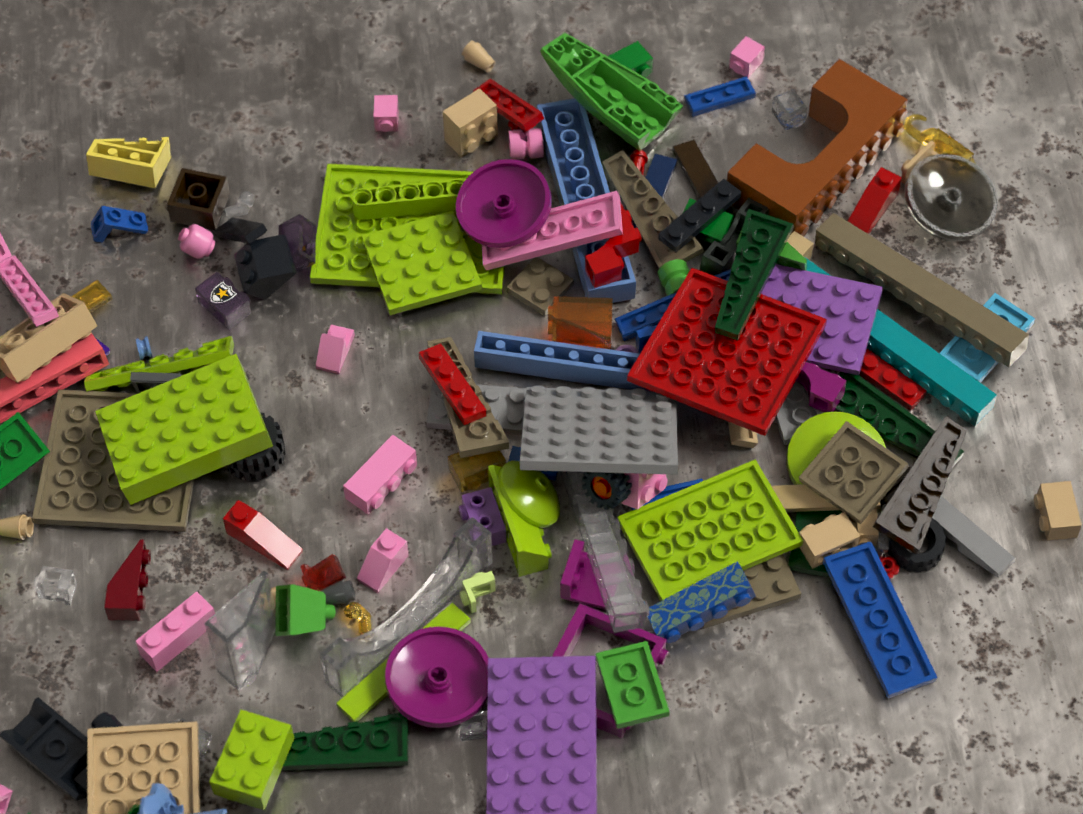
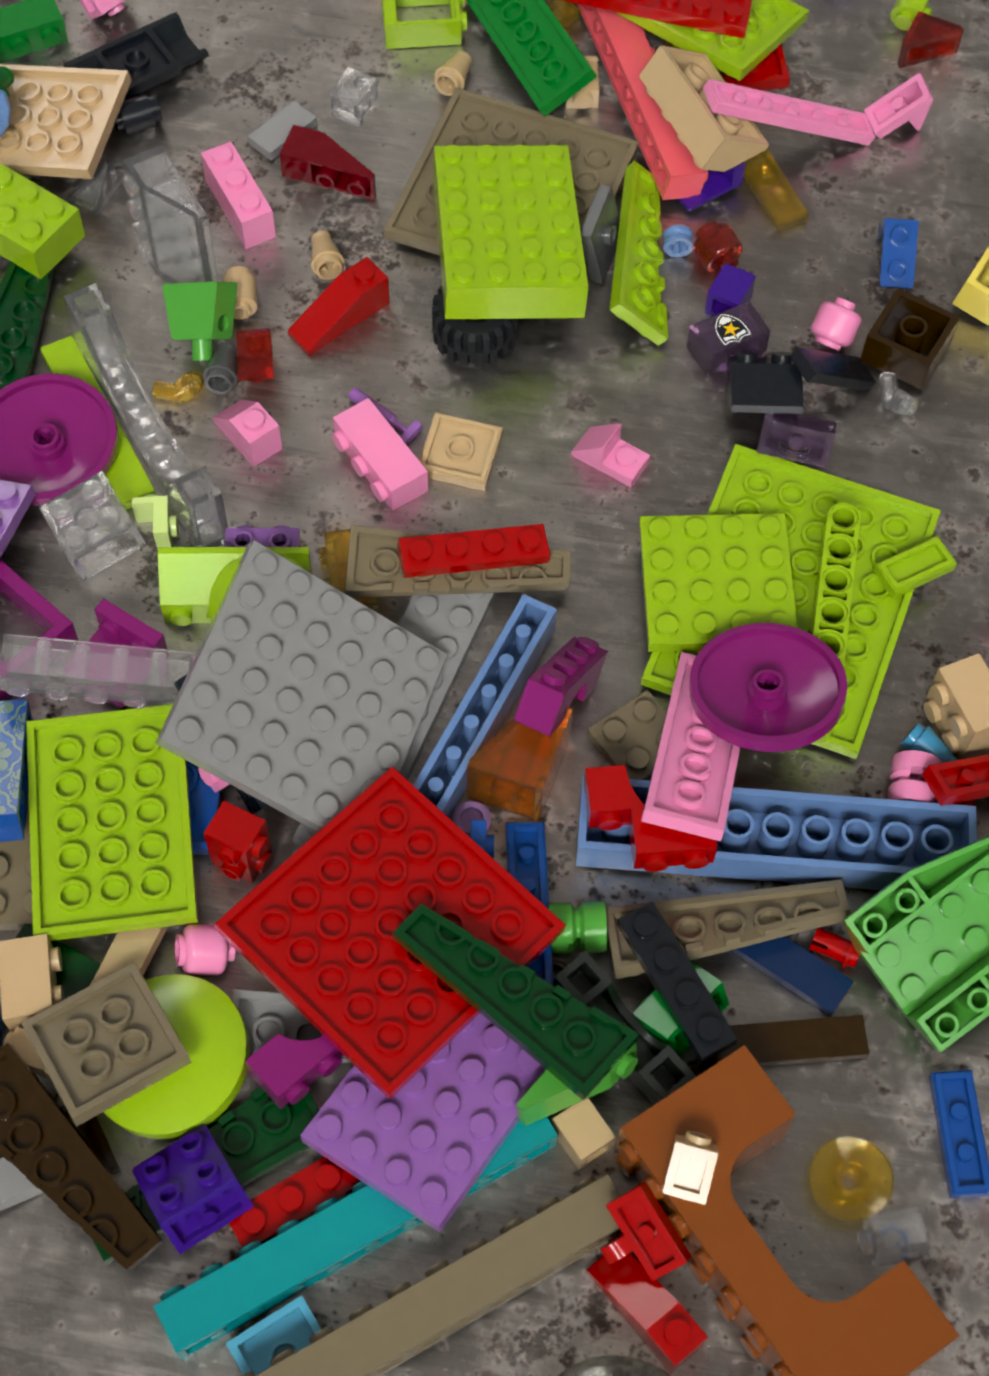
camera: 105 degrees right, 5 degrees up
none -> clear brick [39,471,147,581]
none -> dark purple bracket [132,1124,254,1254]
none -> bright pink head [174,923,235,976]
none -> red brick [204,801,274,884]
none -> light grey tile [248,100,318,161]
none -> tan cone [311,231,344,280]
none -> medium lavender piece [348,387,423,445]
none -> tan tile [419,412,503,491]
none -> magenta arch [514,637,608,736]
none -> red plate [600,1181,692,1281]
none -> bracket [662,1131,718,1205]
none -> clear red head [693,221,743,273]
none -> dark purple brick [704,263,756,319]
none -> clear yellow dish [809,1136,894,1222]
none -> lime tile [873,536,957,599]
none -> dark azure cone [899,722,958,763]

